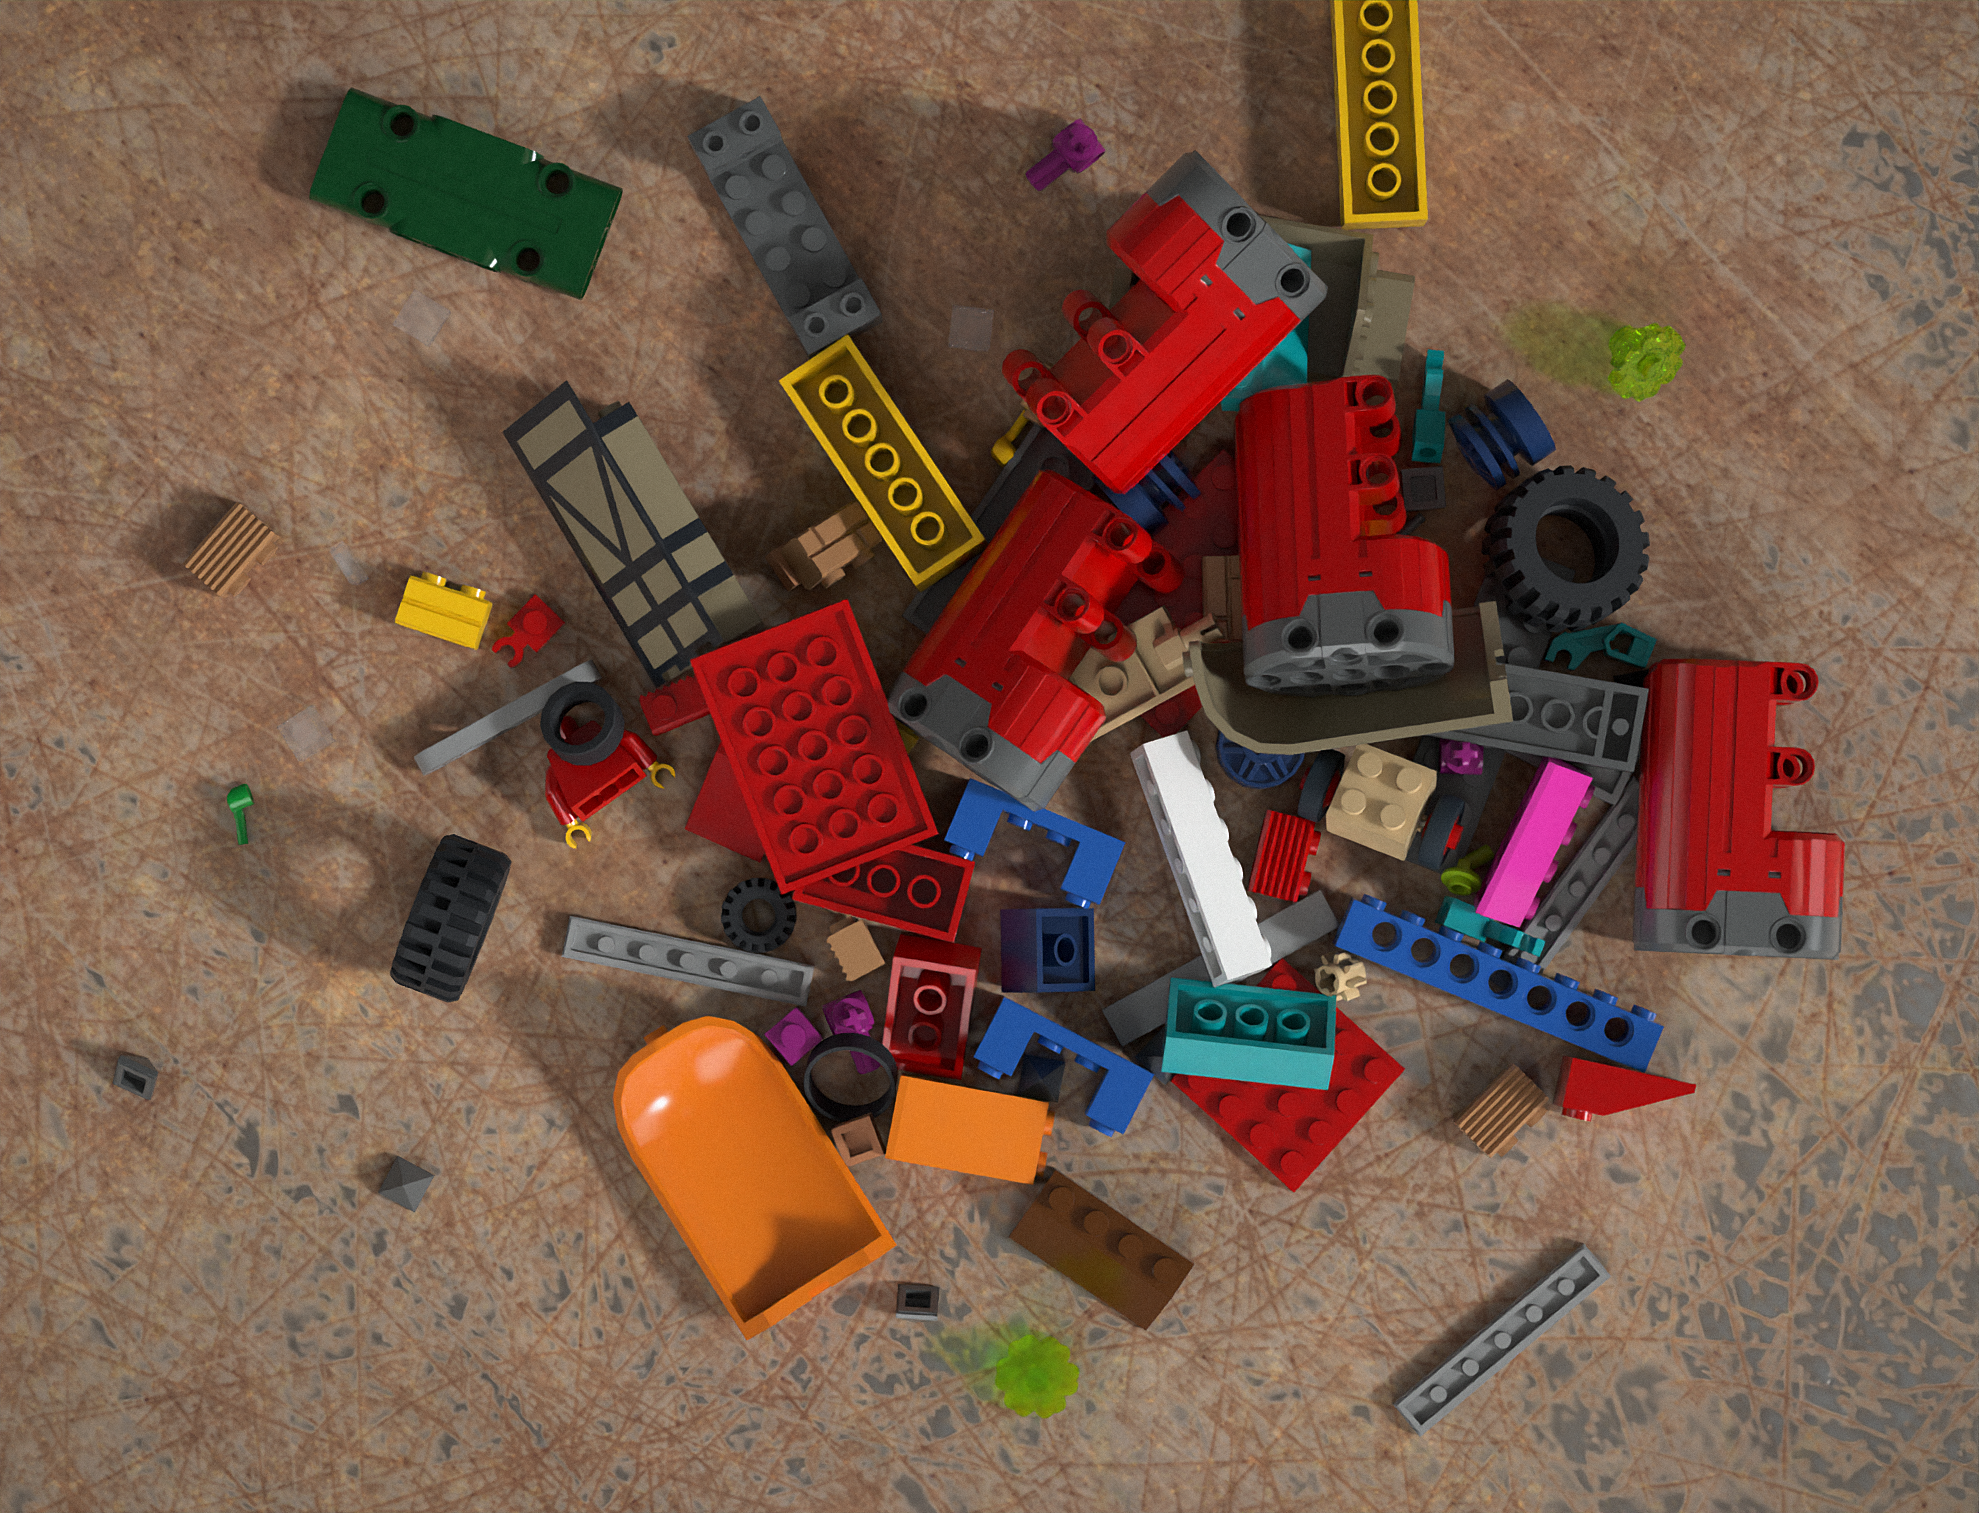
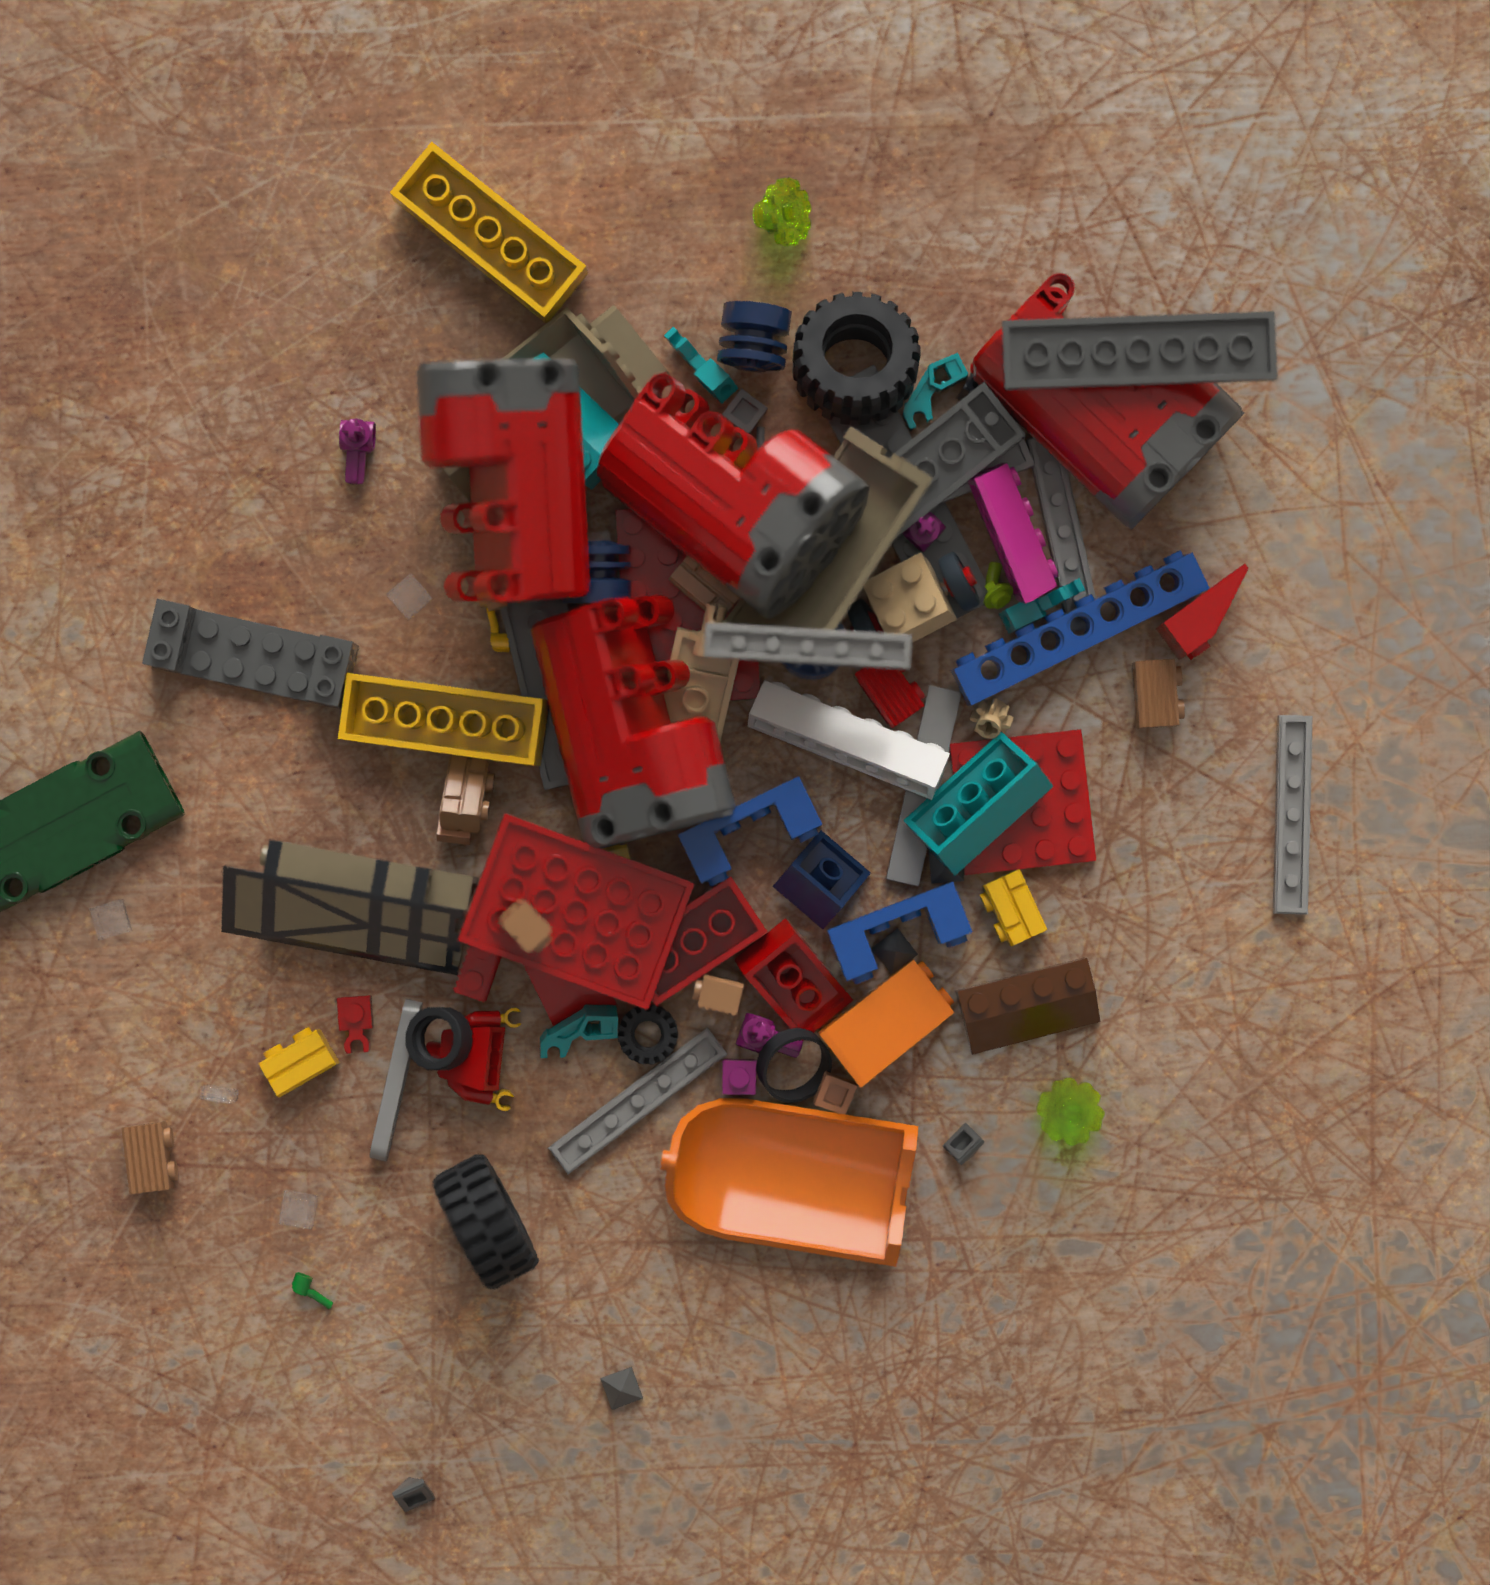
camera: 40 degrees left, 0 degrees up
none -> medium nougat brick [498,898,552,953]
none -> teal piece [540,1004,618,1058]
none -> light grey tile [704,623,912,670]
none -> yellow brick [979,869,1048,946]
none -> dark grey plate [1001,311,1278,390]

